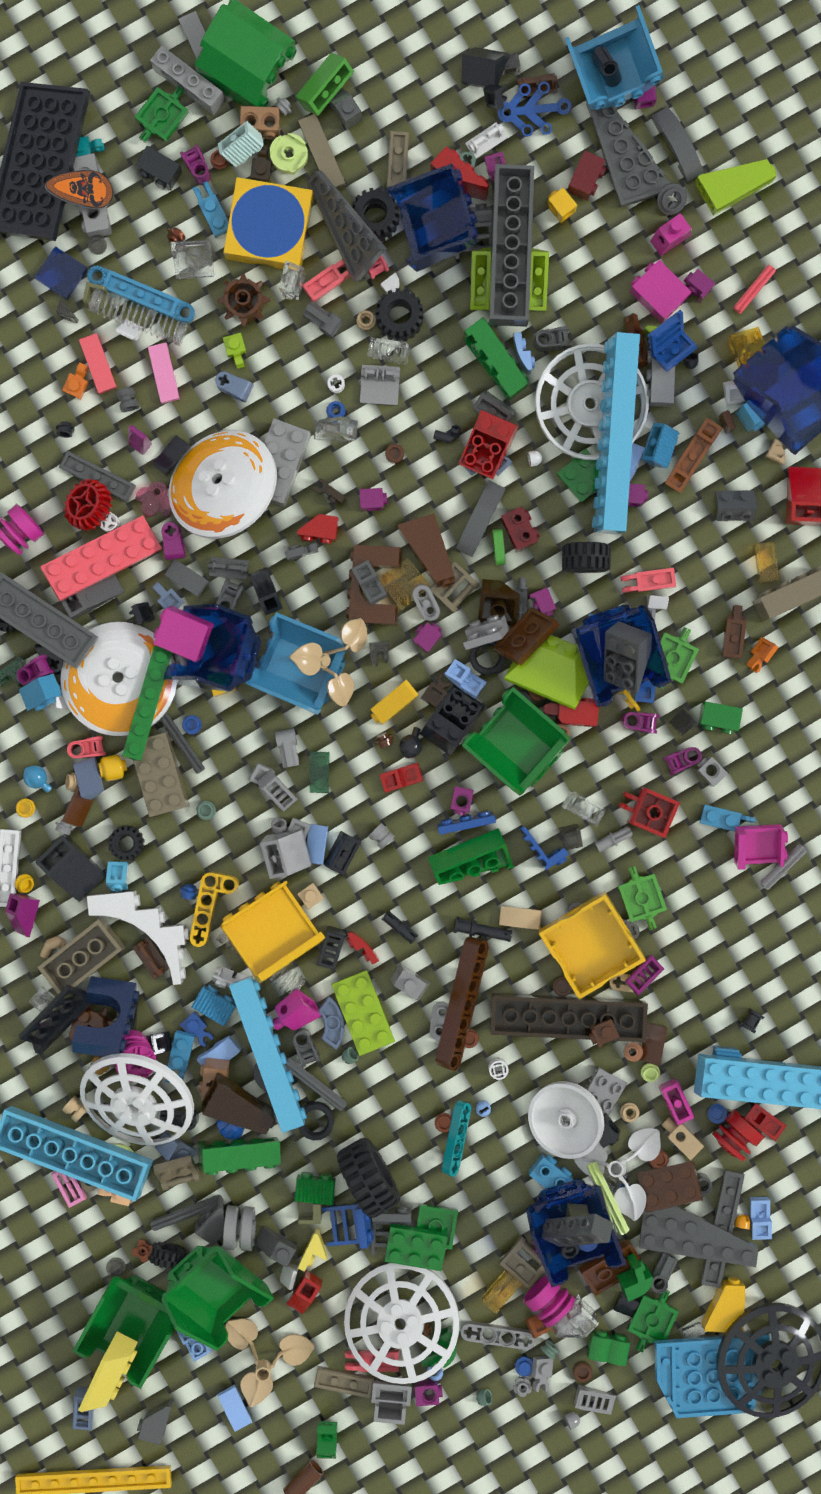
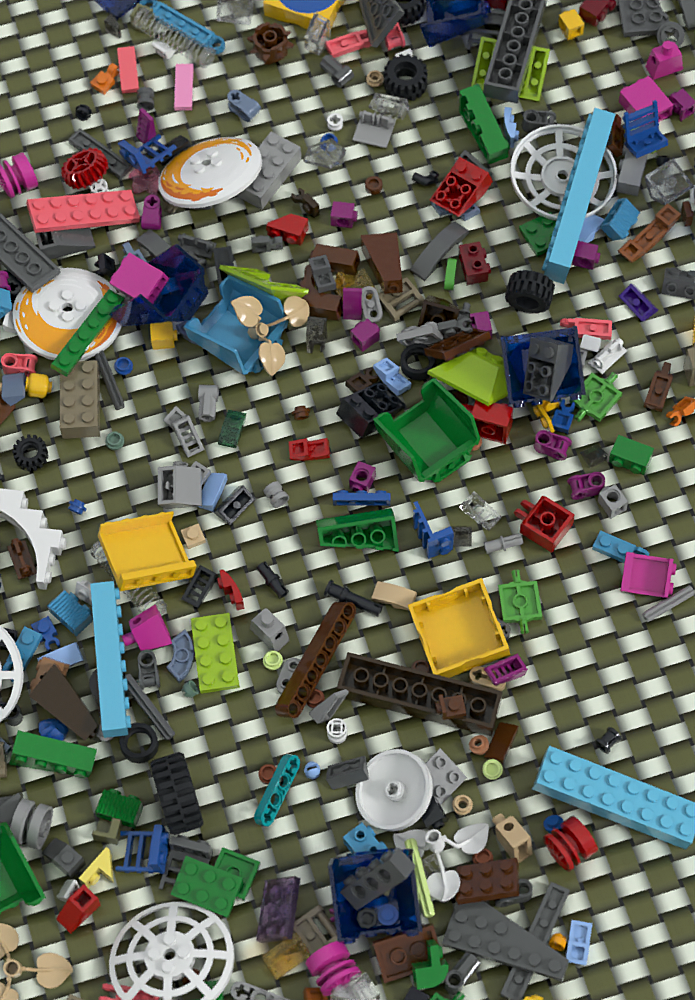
camera: 15 degrees right, 25 degrees down
medium azure bracket [106,862,128,892] -> none
yellow beam [190,872,239,947] -> none
lime plate [223,333,247,369] -> none
yellow slope [370,679,419,725] -> none
black piece [399,727,422,759] -> none
white hinge [527,451,542,467] -> none
dark pink brick [658,1078,694,1125] -> none
red slope [744,1103,786,1141] -> none
none -> blue plate [118,134,177,174]
none -> lime slope [219,265,309,306]
none -> clear purple plate [256,876,301,943]
none -> yellowish green plate [263,651,283,670]
none -> light grey slope [309,689,349,724]
none -> dark grey slope [326,756,369,790]
none -> magenta slope [343,288,362,320]
none -> dark grey plate [437,317,473,336]
none -> white hinge [588,338,627,374]
none -> dark purple slope [618,283,658,322]
none -> clear slope [644,158,694,205]

